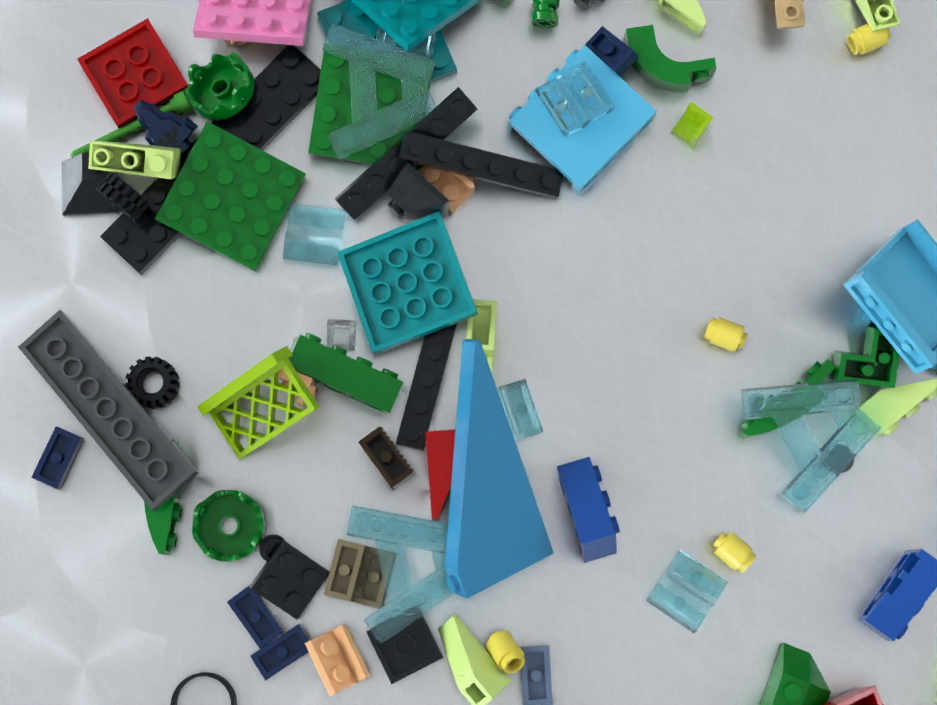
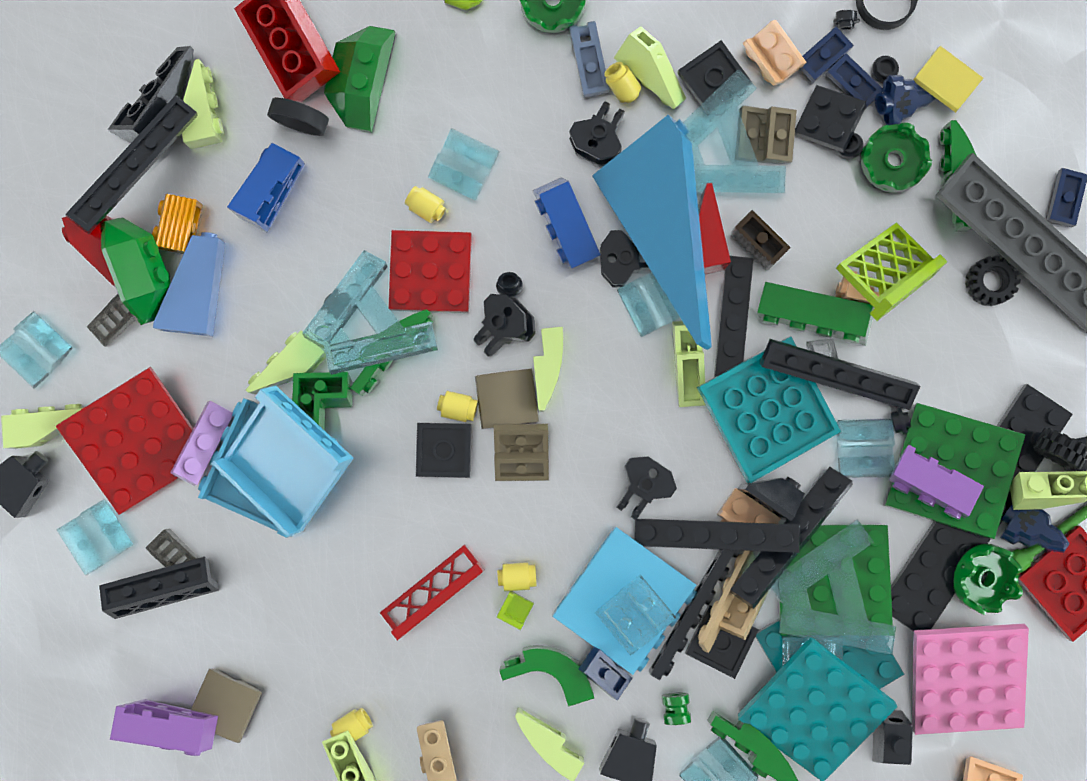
camera: 175 degrees right, 5 degrees up
none -> black tyre [267,97,329,136]
none -> red fence [380,545,485,640]
none -> red plate [388,230,472,313]
none -> black plate [416,423,472,478]
none -> black hinge [473,294,536,357]
none -> dark tan slope [475,369,539,429]
none -> dark tan slope [494,424,549,481]
none -> black plate [496,272,523,297]
none -> light yellow brick [497,562,537,591]
none -> yellowish green slope [533,327,563,412]
none -> black hinge [569,101,625,167]
none -> black hinge [600,230,650,288]
none -> black hinge [616,456,677,520]
none -> black plate [649,550,741,680]
none -> black plate [685,604,759,679]
none -> tan bracket [698,551,768,653]
none -> black plate [760,339,921,410]
none -> black plate [833,10,860,30]
none -> black plate [872,55,899,82]
none -> dark blue rock [875,75,936,125]
none -> medium lavender wedge [889,444,984,519]
none -> black plate [891,408,911,435]
none -> light yellow slope [913,46,983,113]

